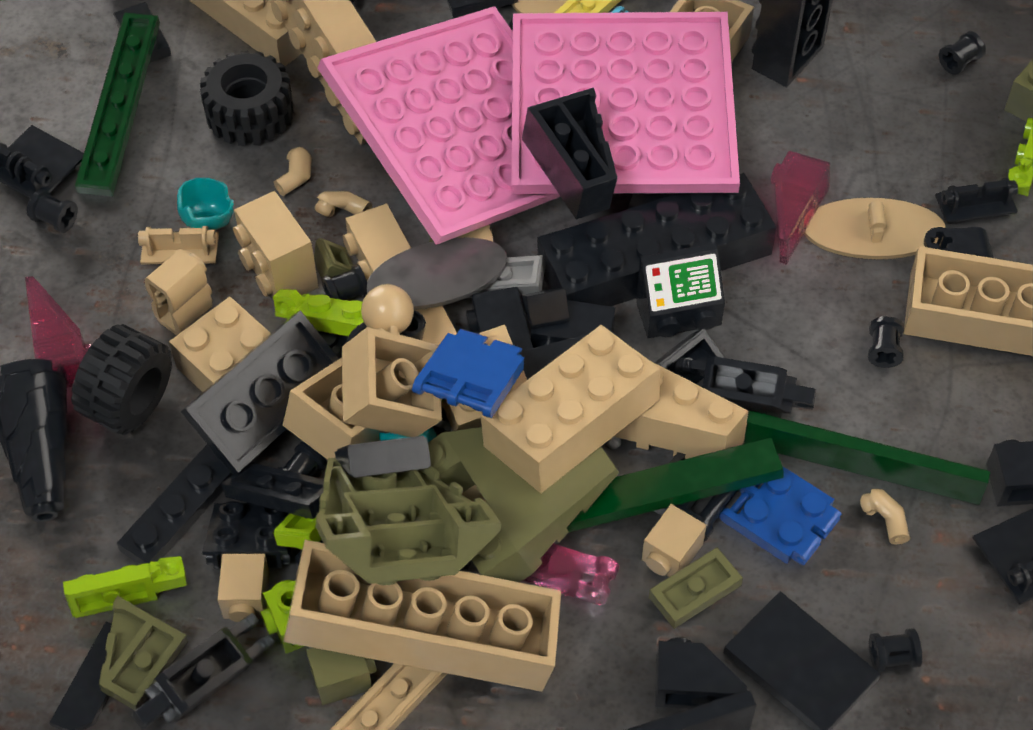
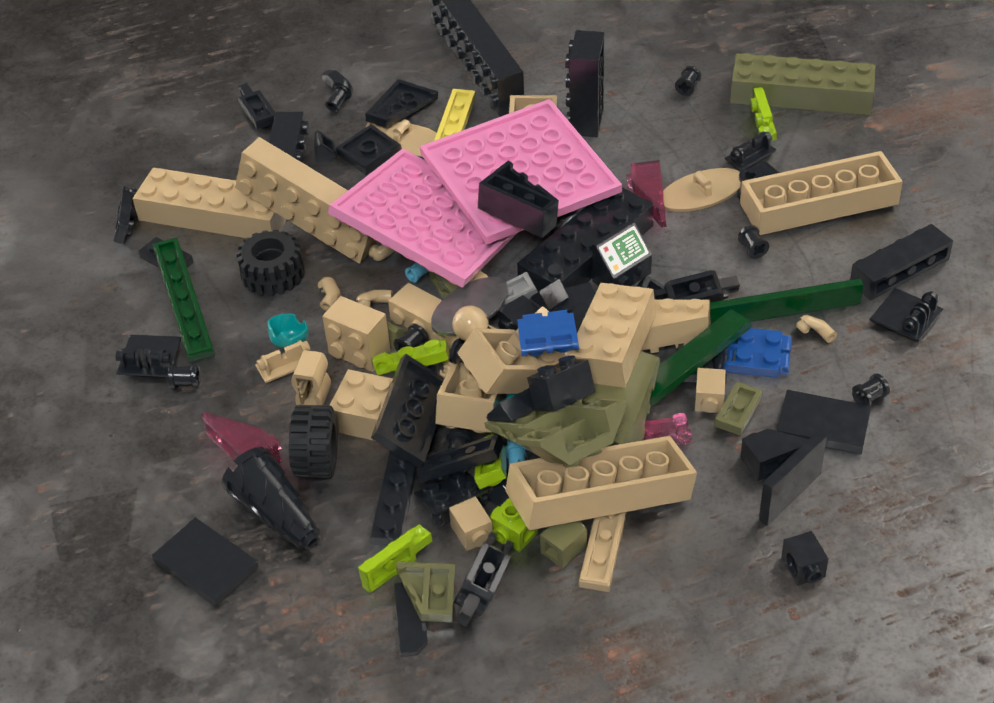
camera: 25 degrees left, 10 degrees down
none -> black brick [527,355,596,412]

